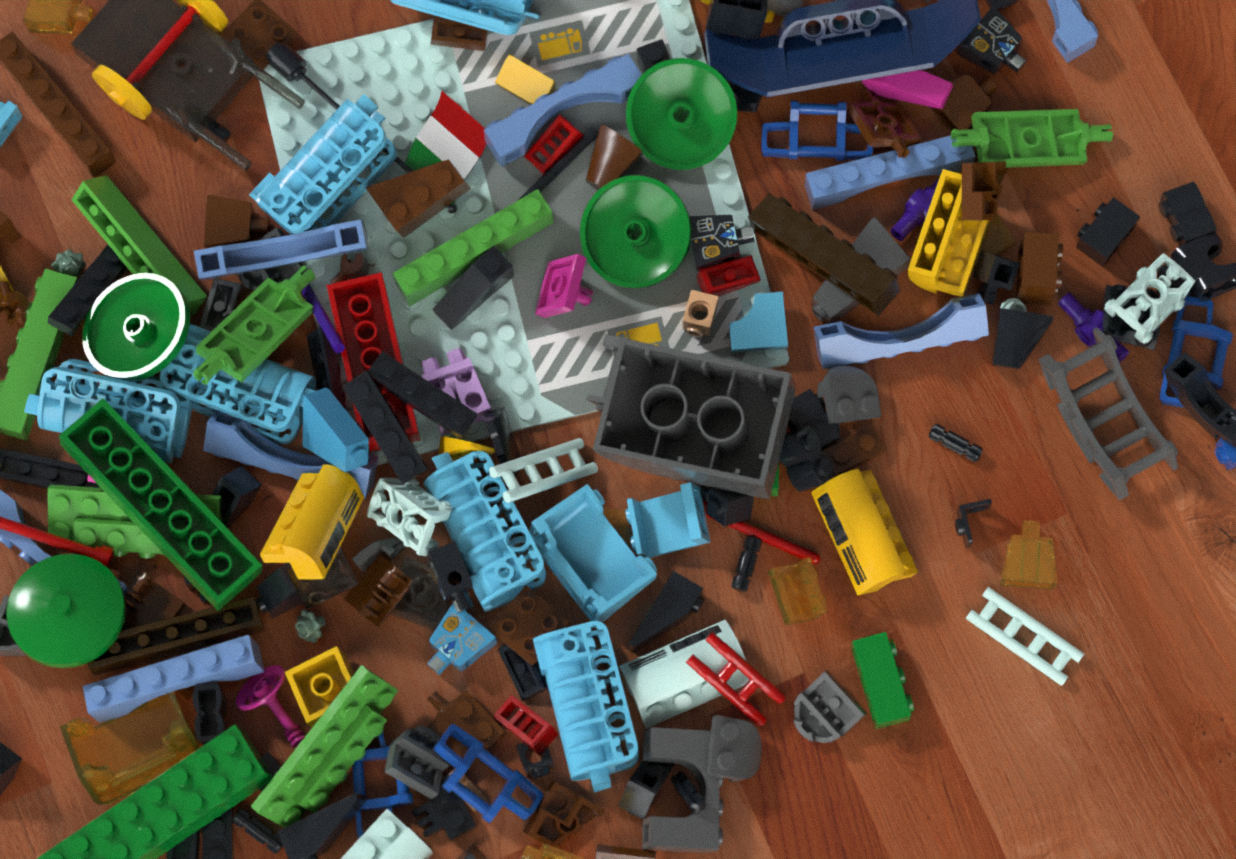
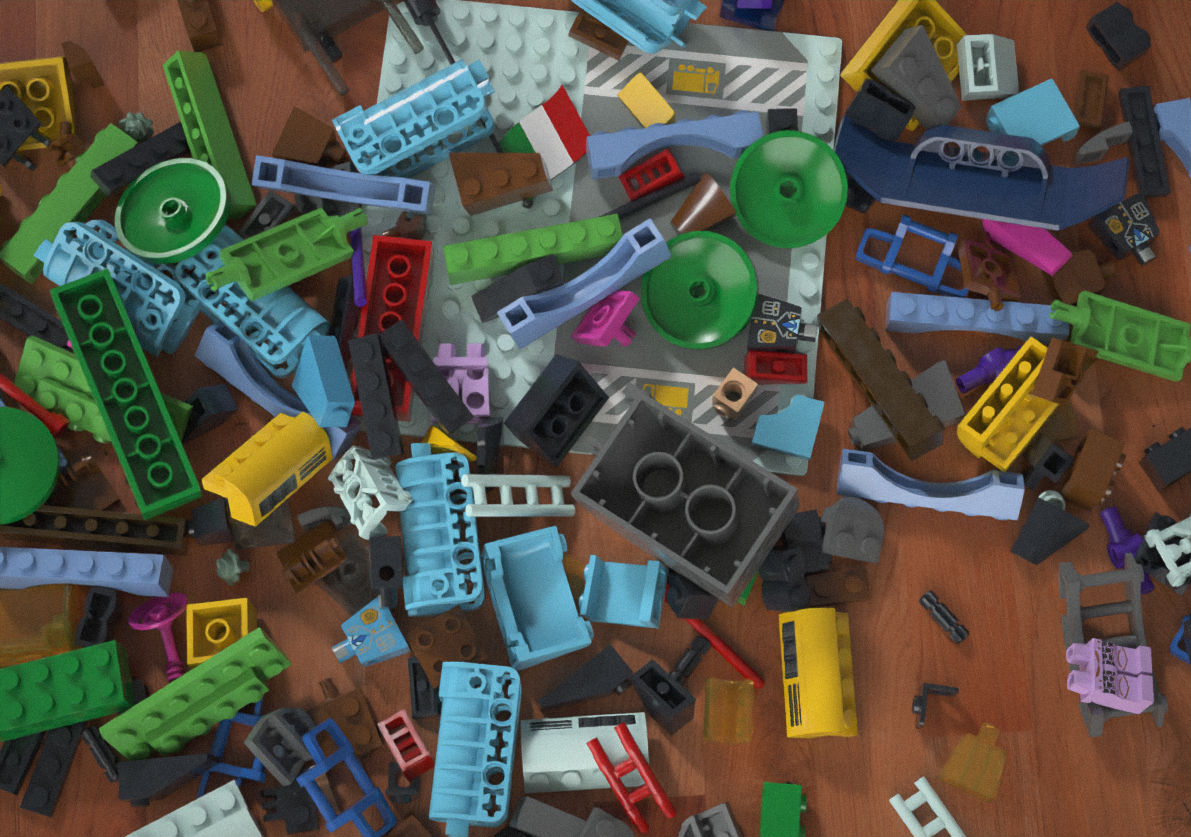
camera: 15 degrees right, 0 degrees up
none -> medium blue arch [497,218,672,350]
none -> black slope [504,354,609,467]
none -> black slope [630,659,696,736]
none -> lavender hips [1066,638,1154,714]

